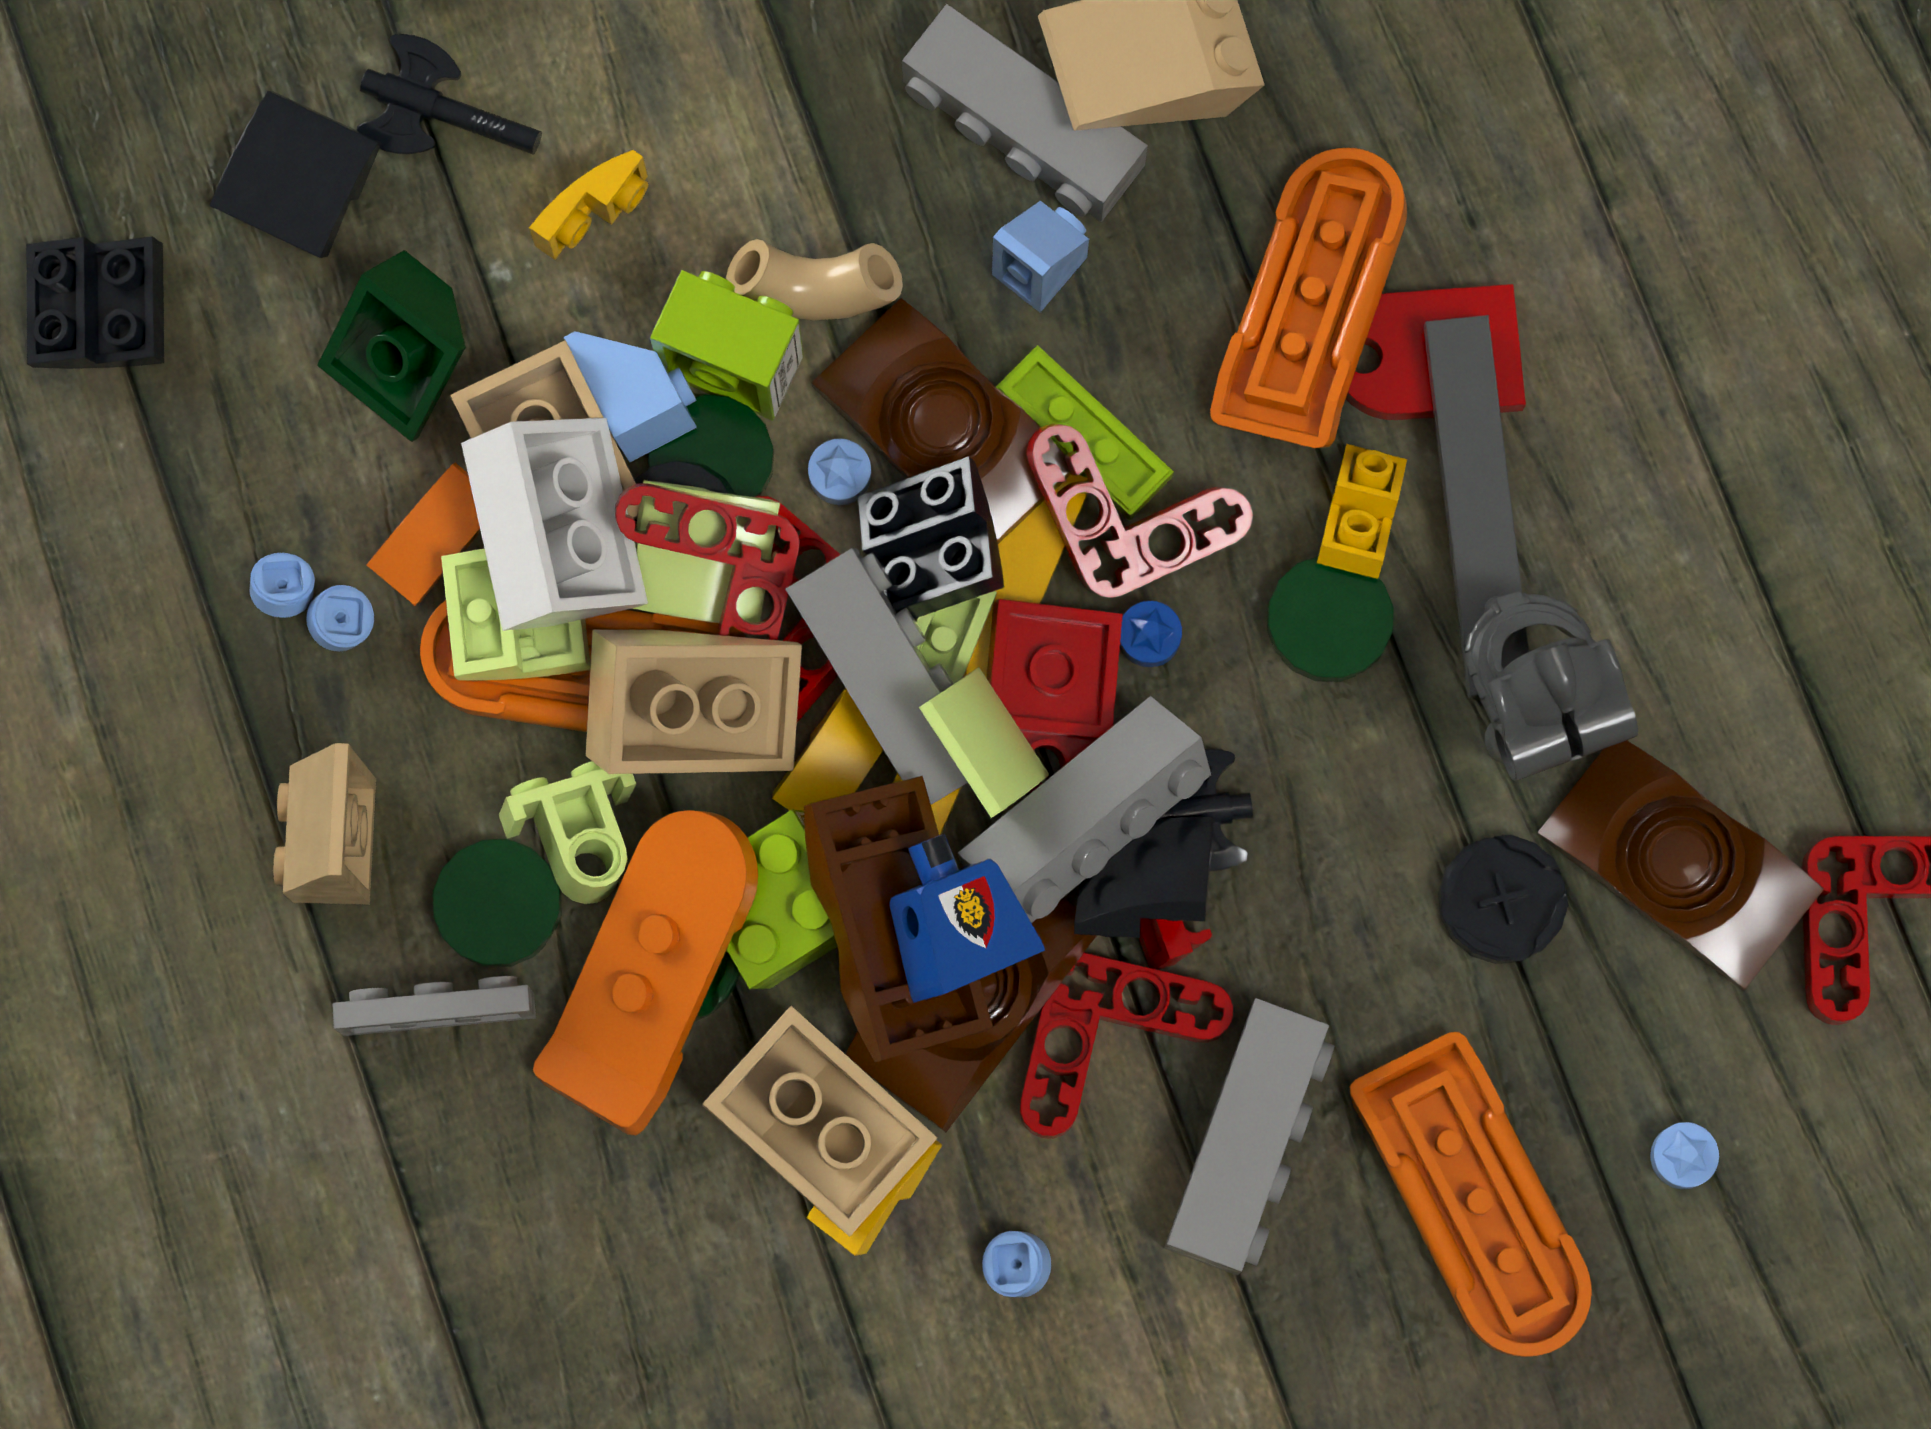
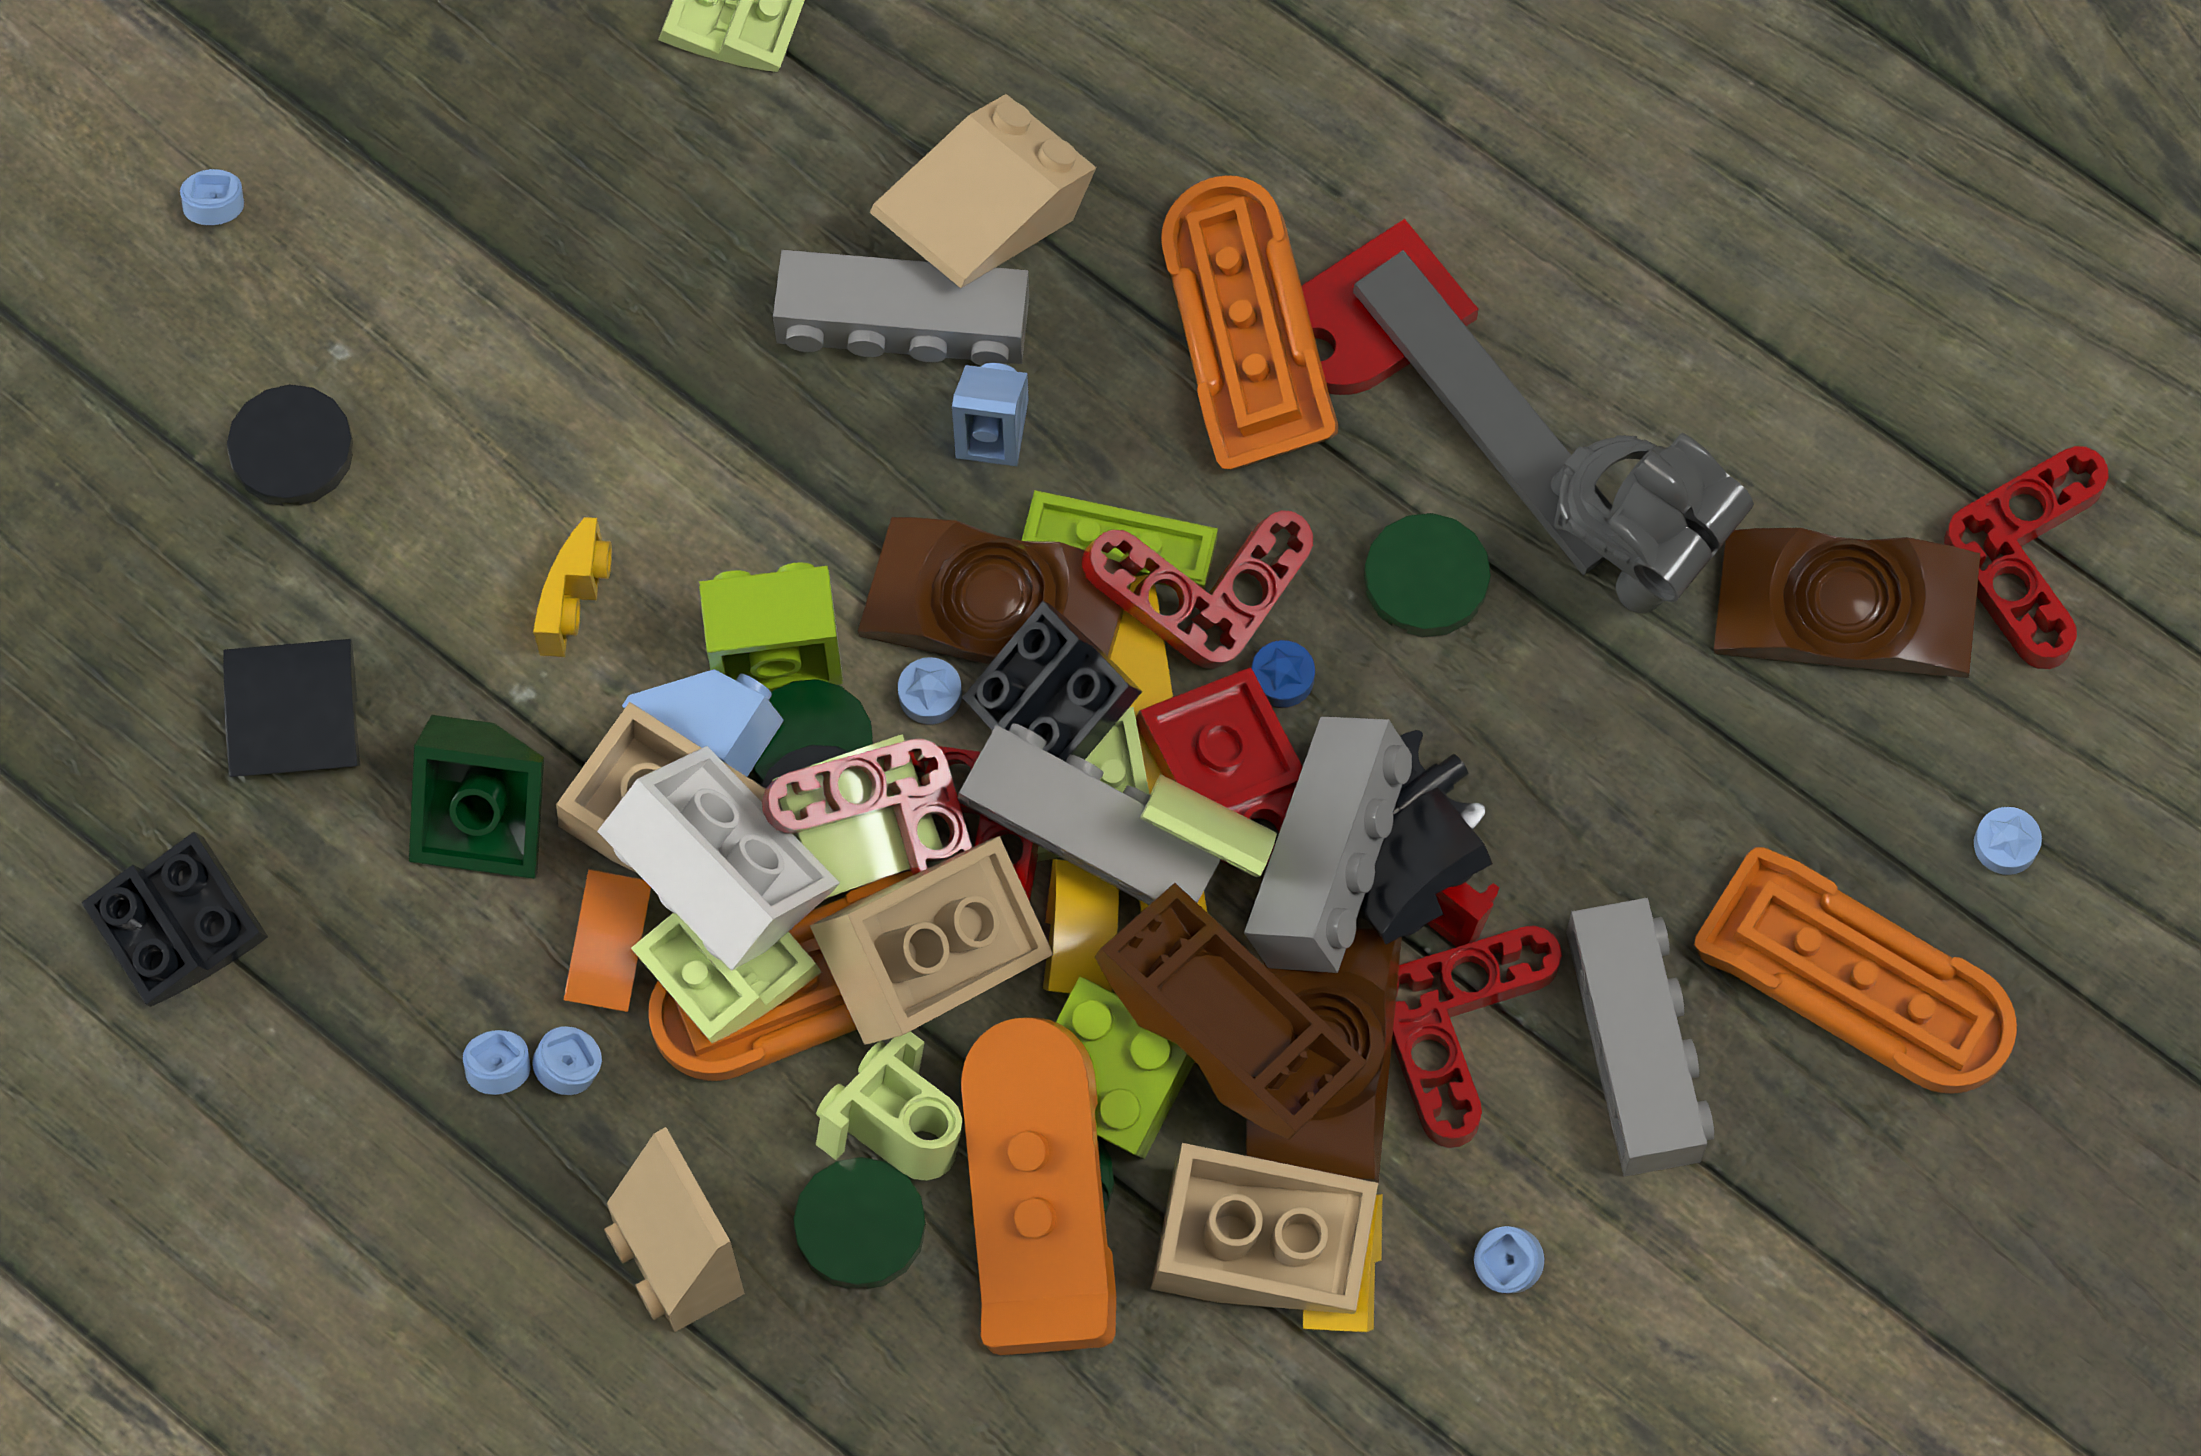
camera: 30 degrees left, 10 degrees down
light grey plate [332,976,536,1036] -> none
black piece [357,34,542,155] -> none
tan cylinder [726,239,903,321] -> none
blue torso [890,834,1045,1003] -> none
yellow slope [1317,444,1407,579] -> none
black tile [1438,835,1568,964] -> none

